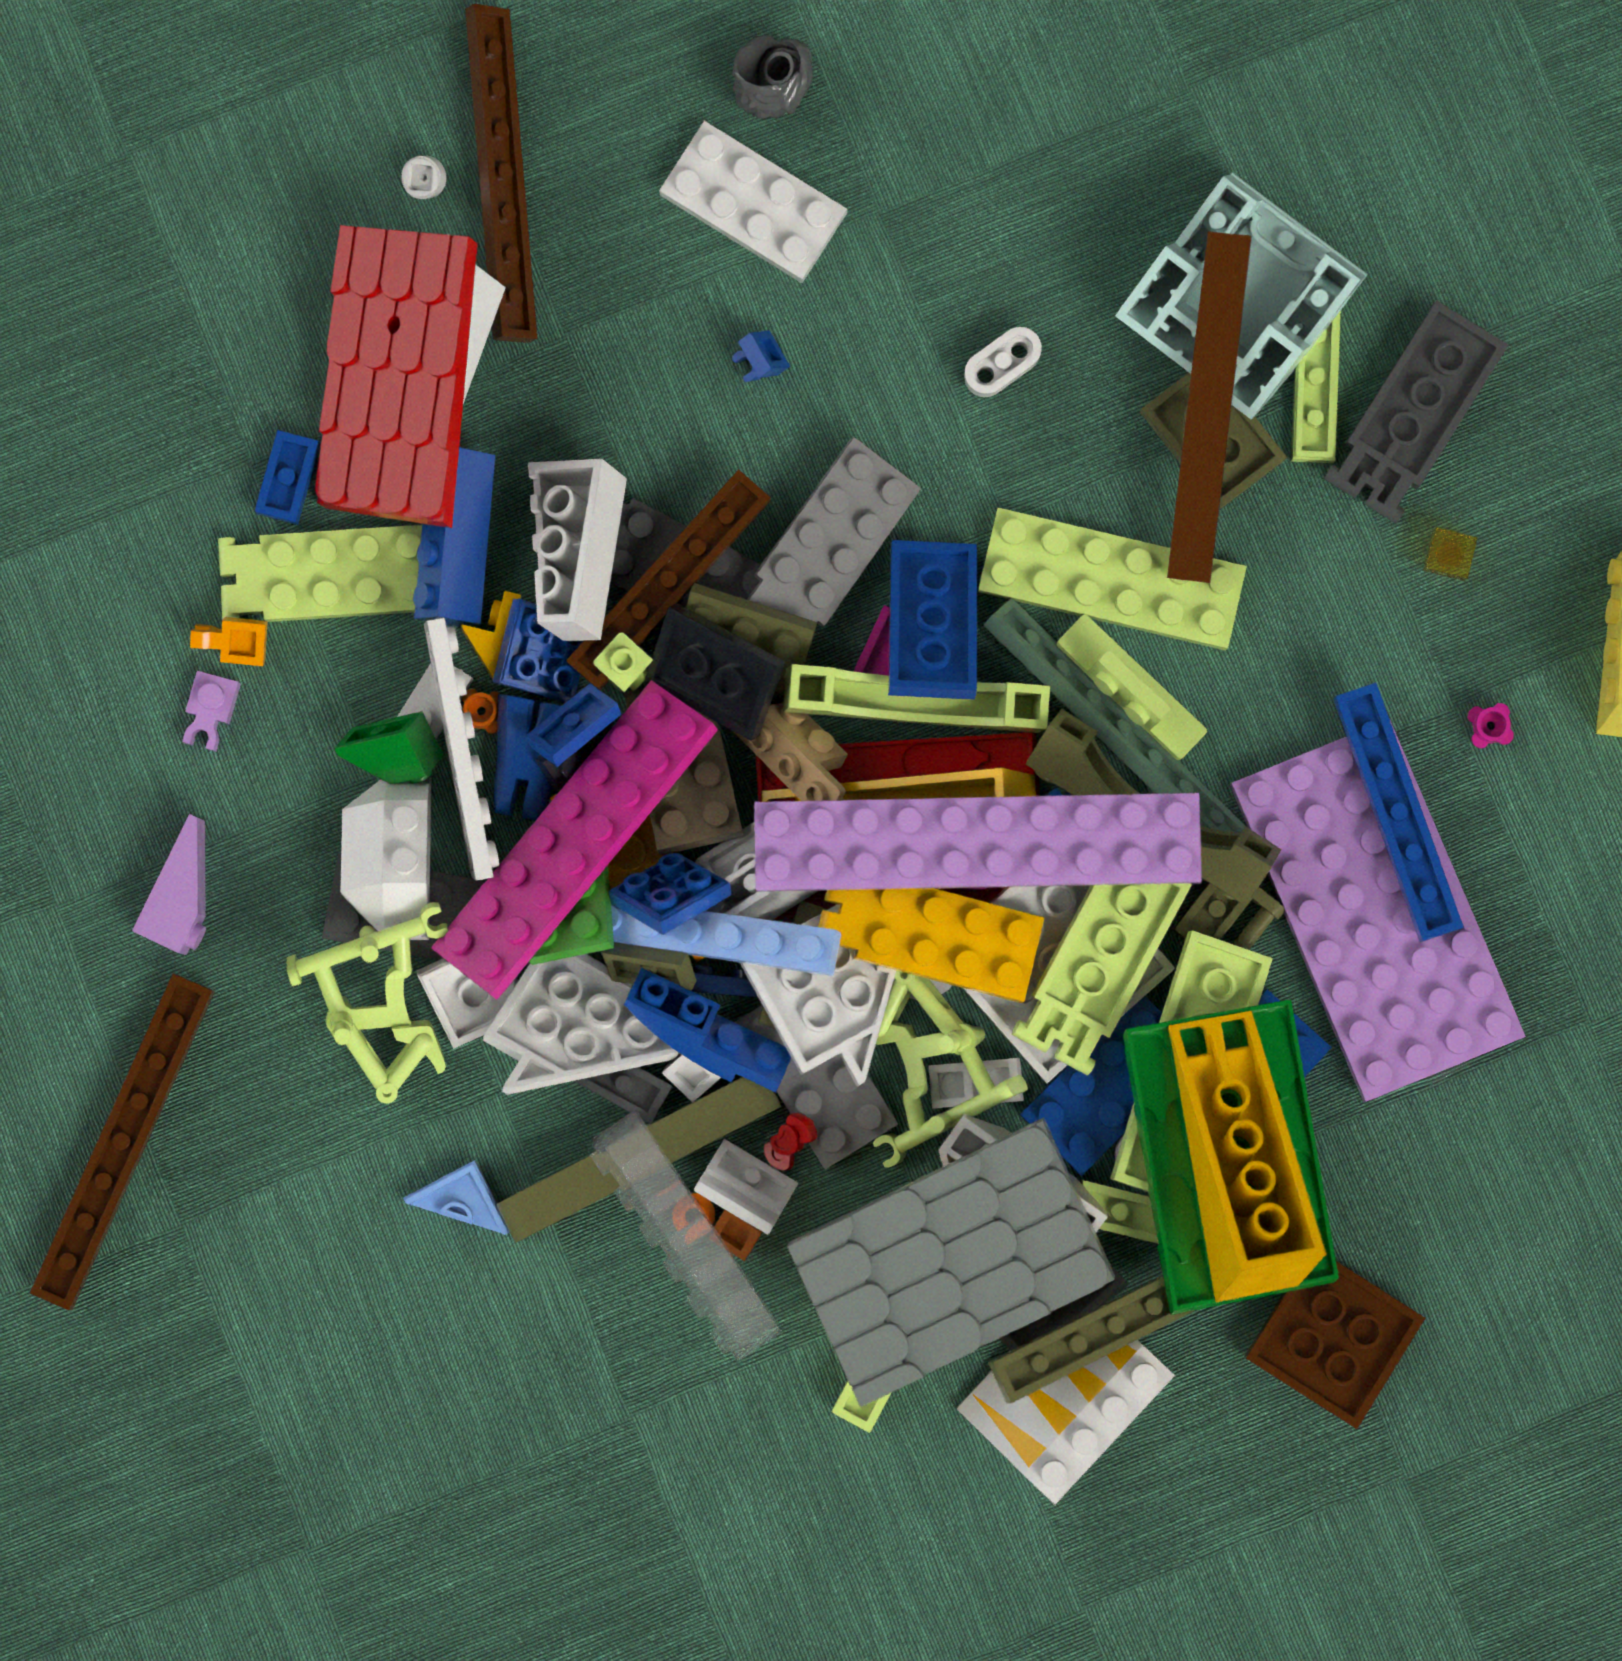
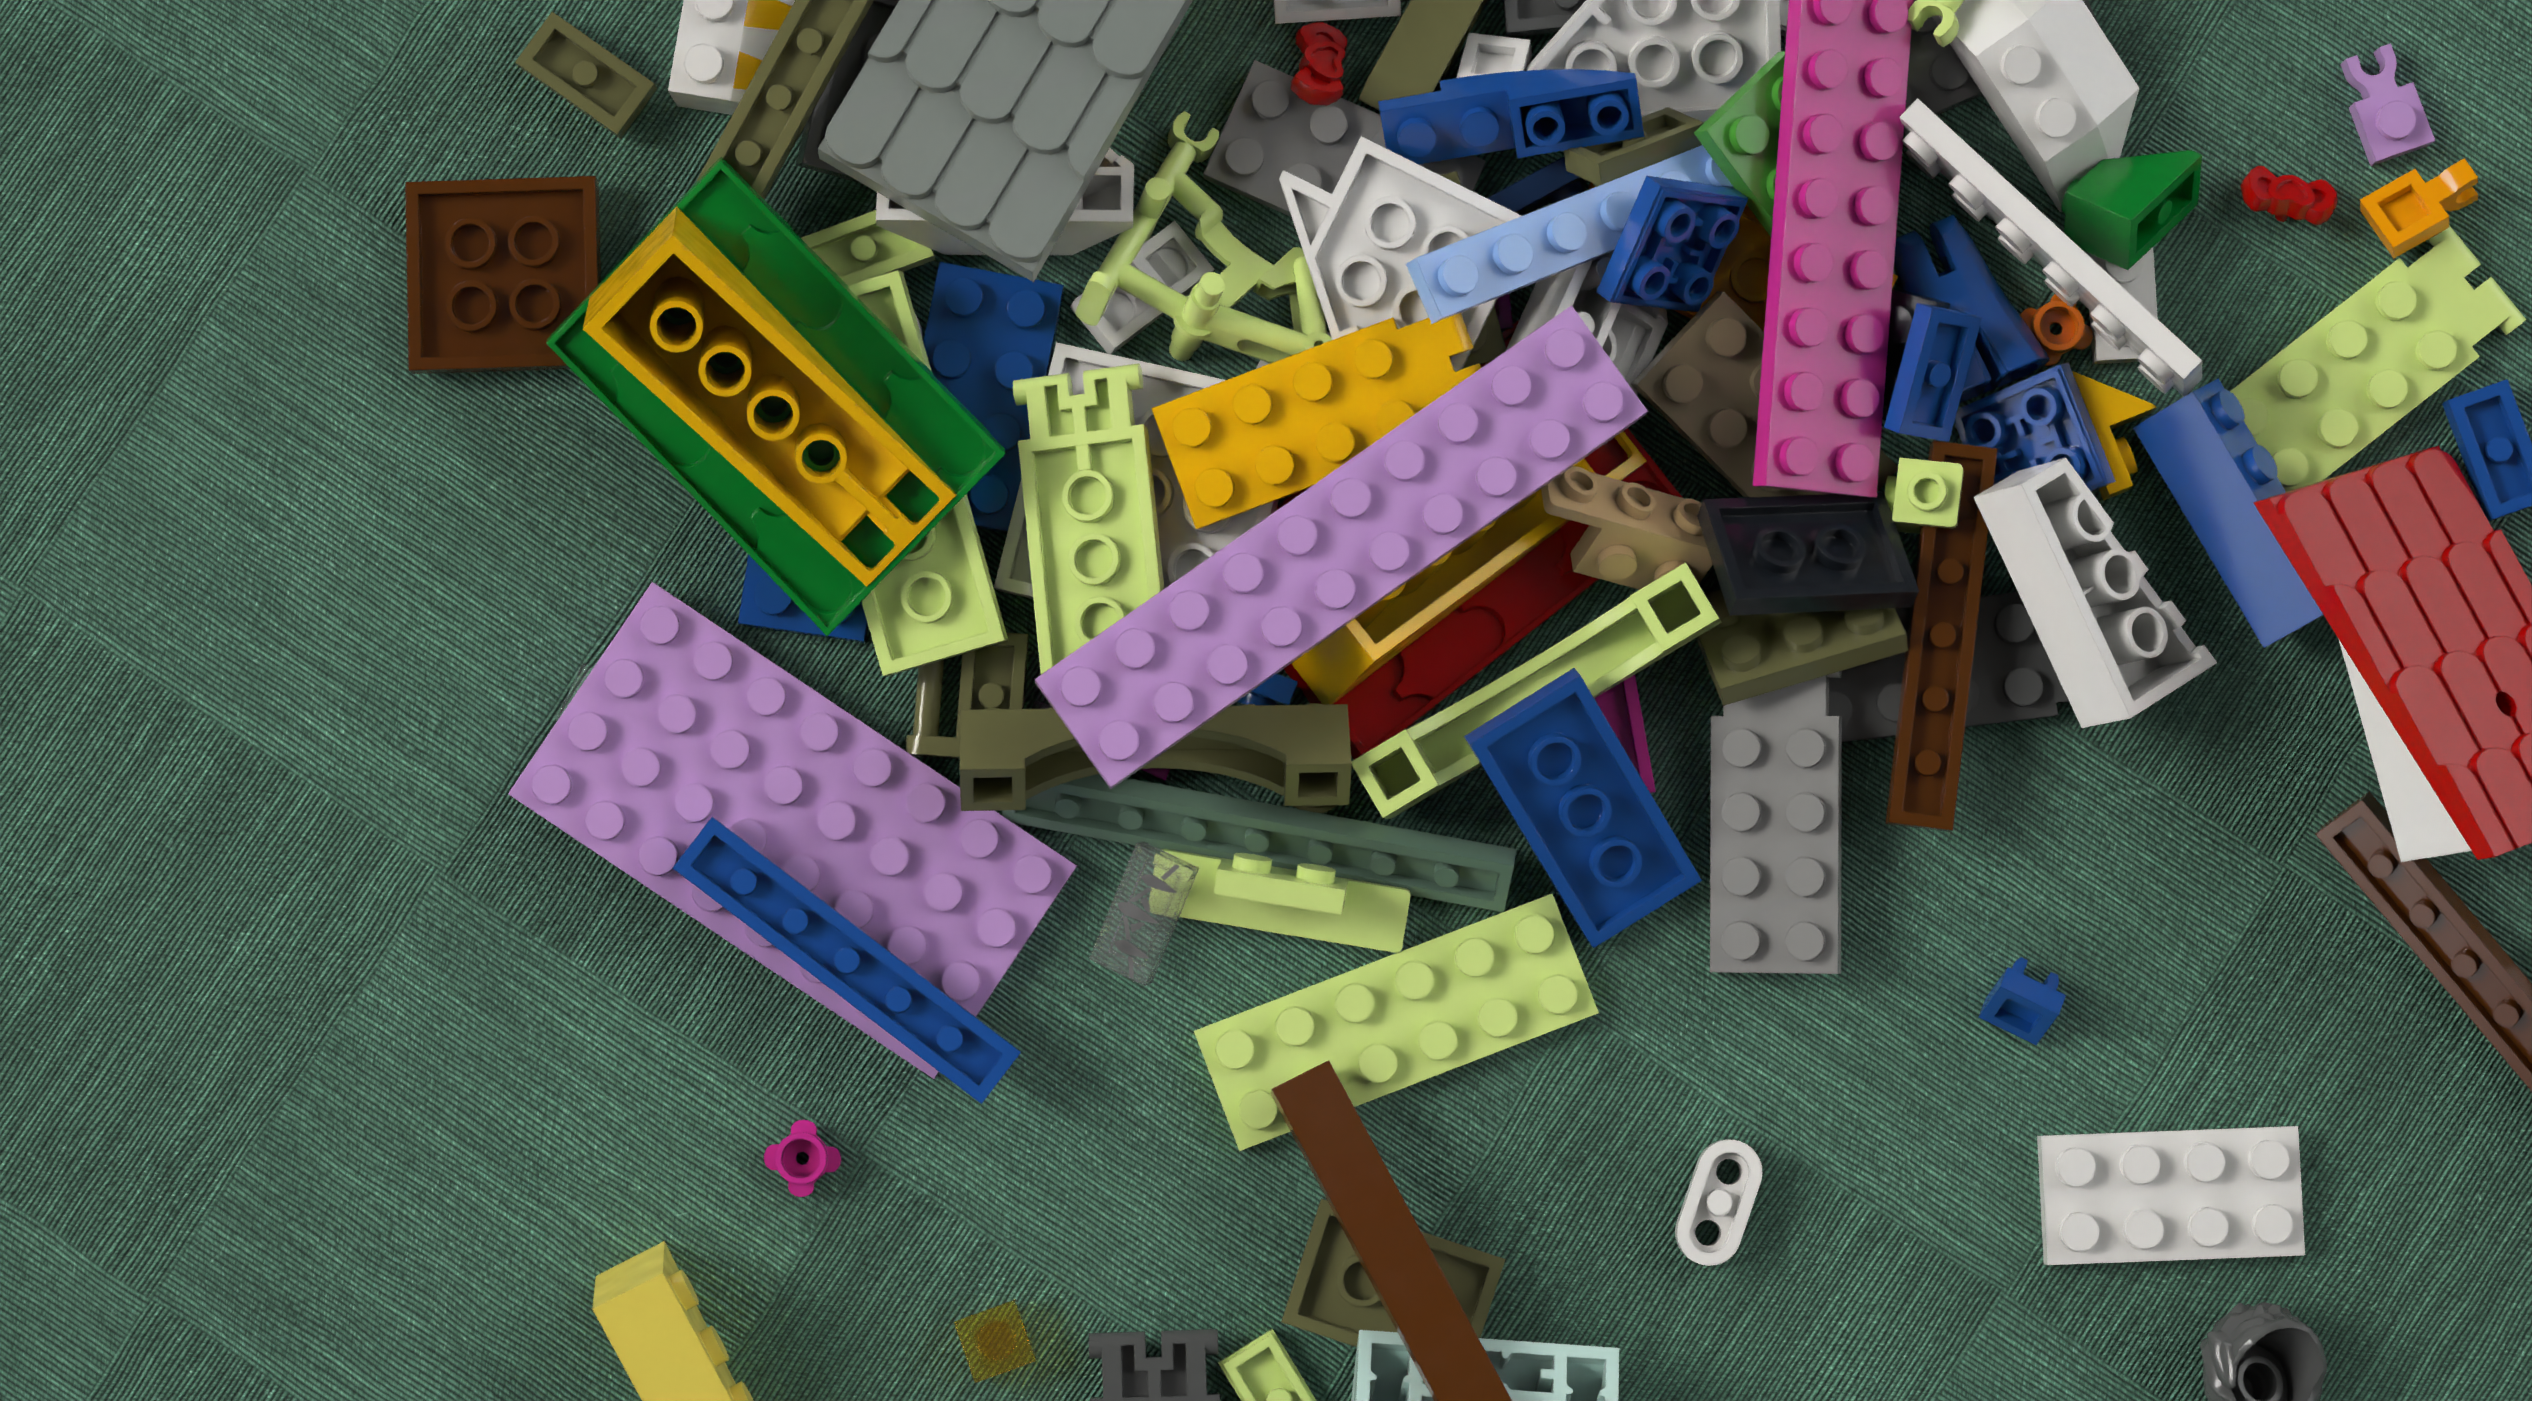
camera: 150 degrees right, 0 degrees up
none -> olive plate [515,12,658,139]
none -> clear tile [1089,841,1199,986]
none -> red piece [2240,165,2338,225]

